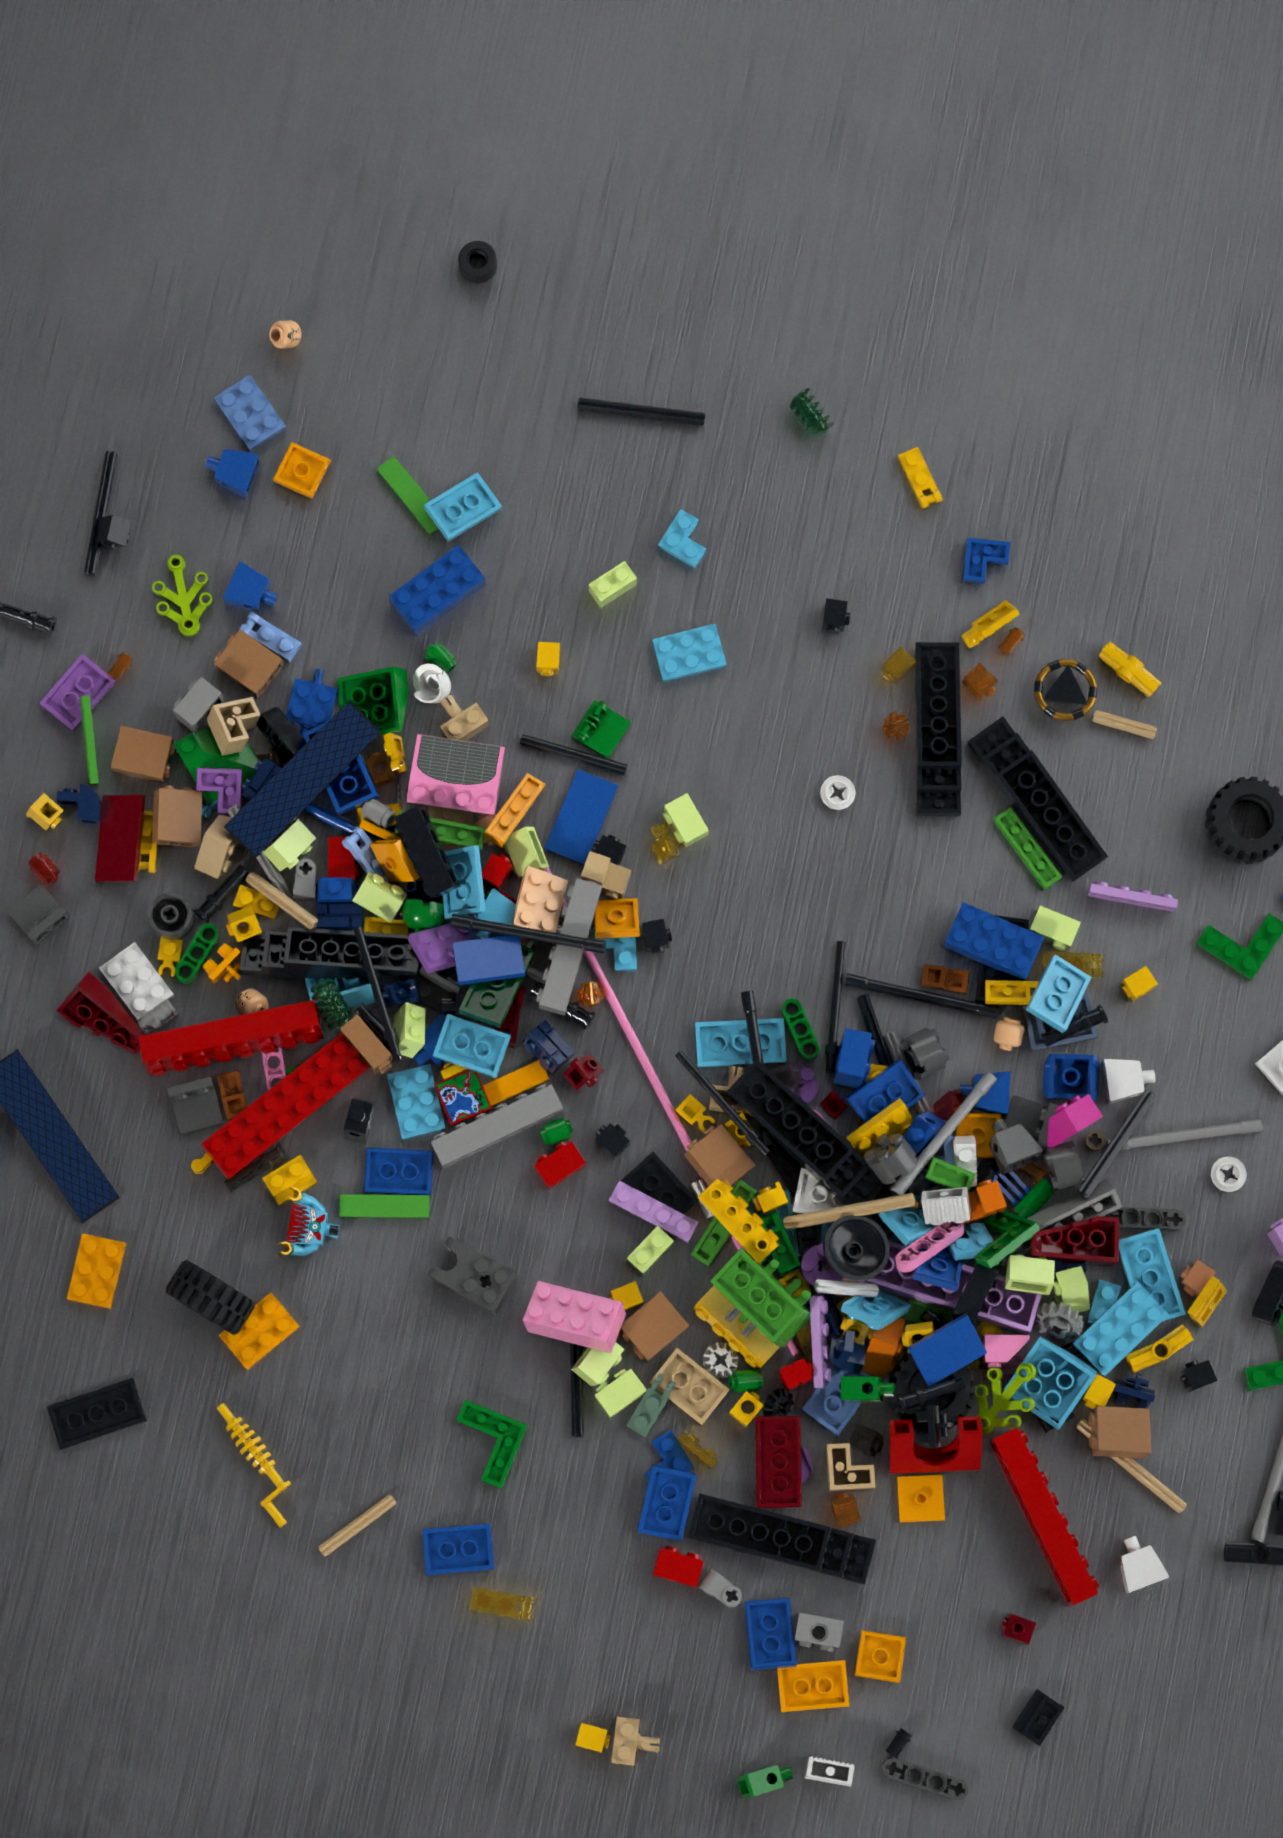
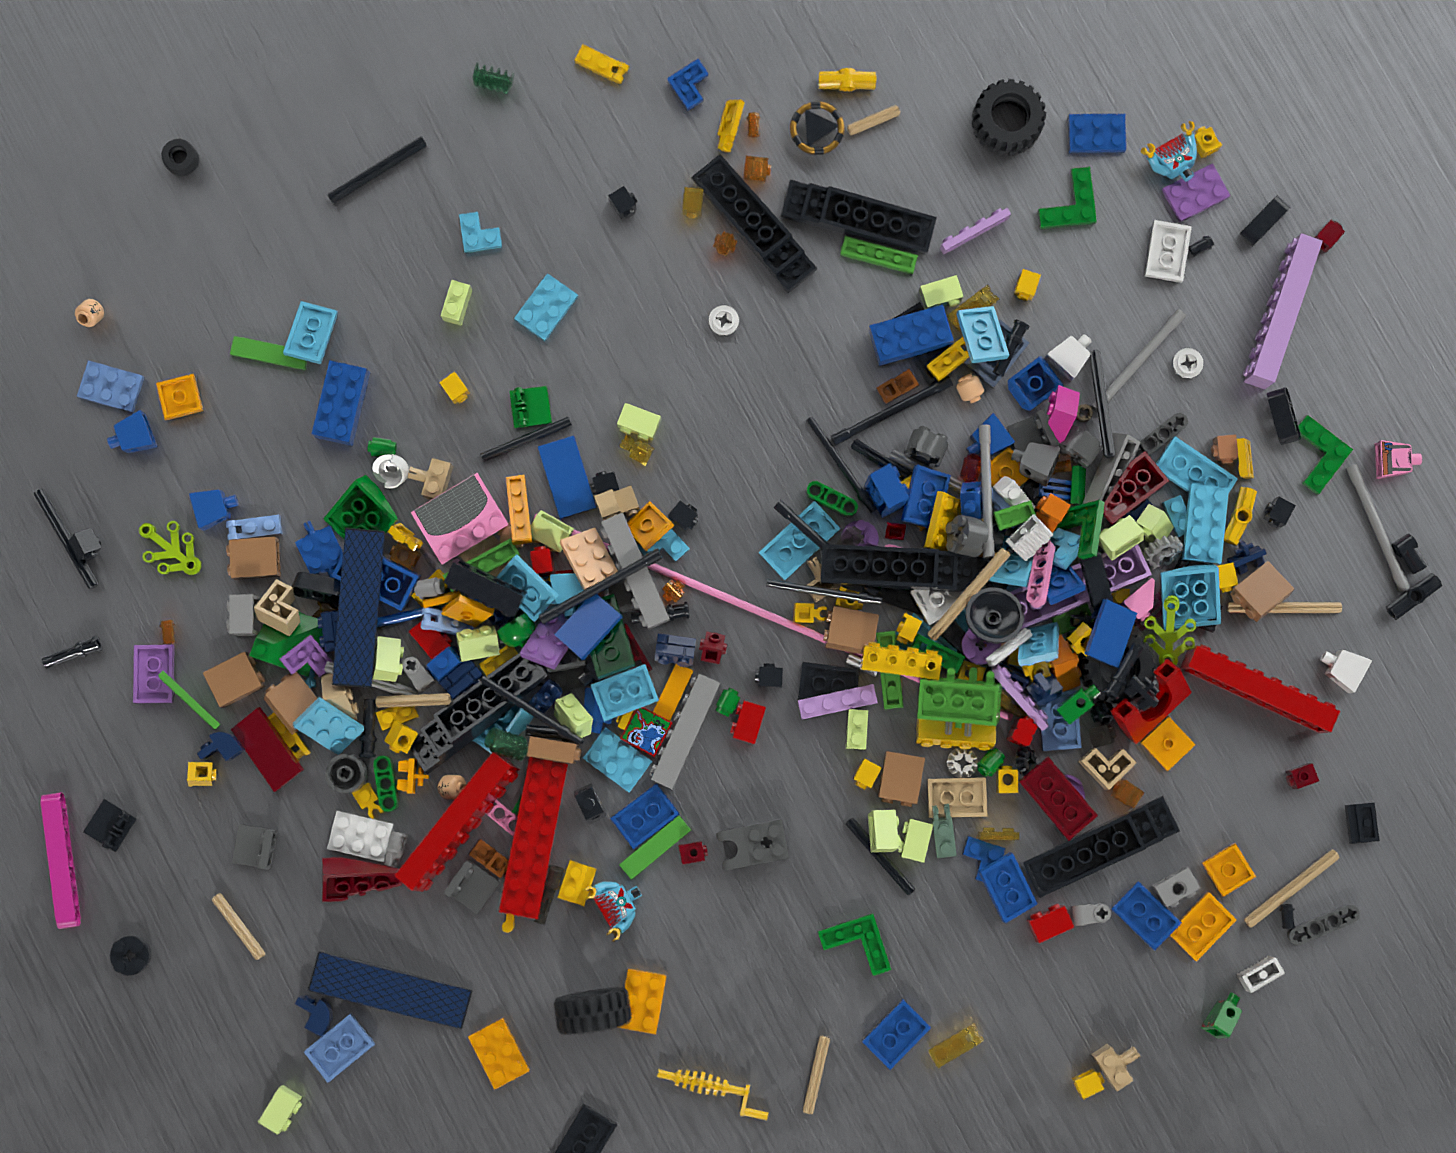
camera: 40 degrees left, 5 degrees up
clear red brick [28,852,61,885] -> none
bright pink brick [523,1281,626,1353] -> none
none -> medium azure plate [293,697,364,755]
none -> dark red brick [679,841,708,865]
none -> black gear [1090,701,1114,725]
none -> tan axle [1244,850,1340,928]

